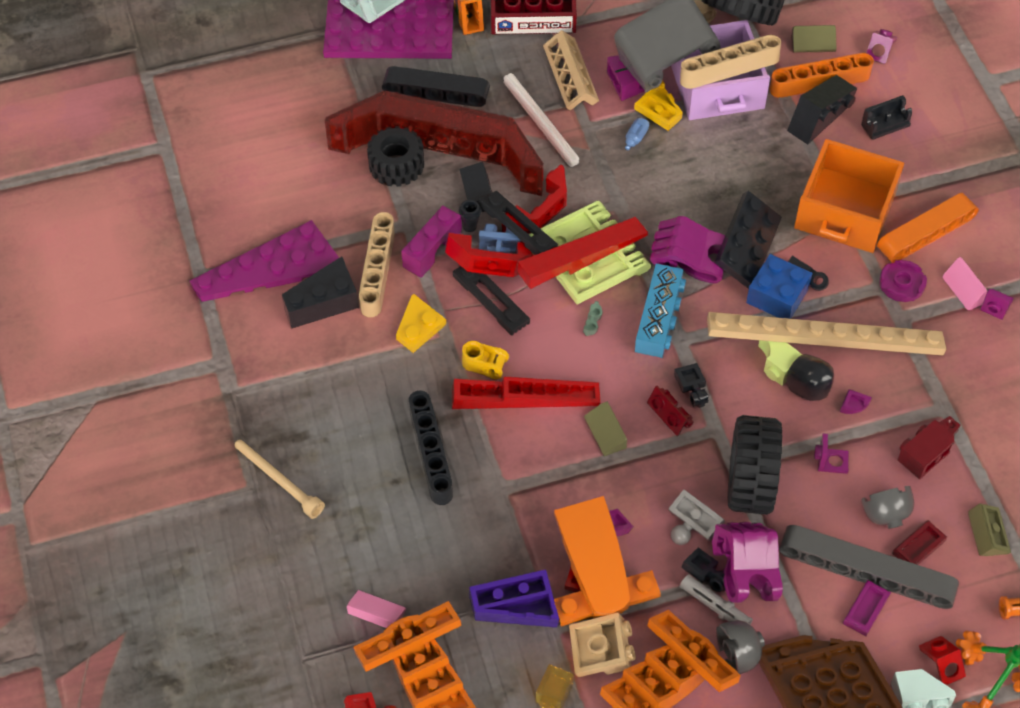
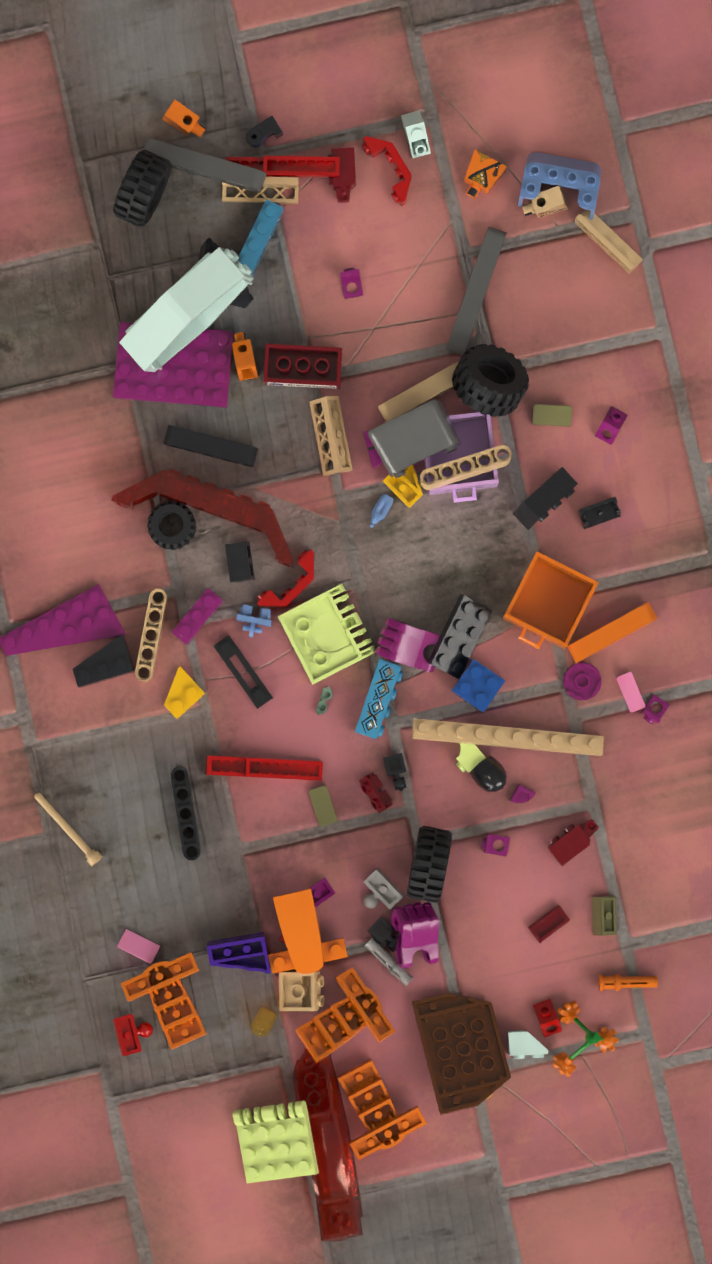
camera: 10 degrees right, 30 degrees up
red slope [445,233,534,278] -> none
black cone [459,200,482,232] -> none
yellow piece [462,341,509,379] -> none
black container [479,190,559,255] -> none
white axle [504,73,579,167] -> none
red slope [518,216,648,289] -> none
dark grey cylinder [716,620,765,674] -> none
orange beam [769,53,874,98] -> none
dark grey beam [779,525,959,609] -> none
black plate [788,255,829,291] -> none
magenta tile [843,580,891,636] -> none
dark grey cylinder [861,486,914,529] -> none

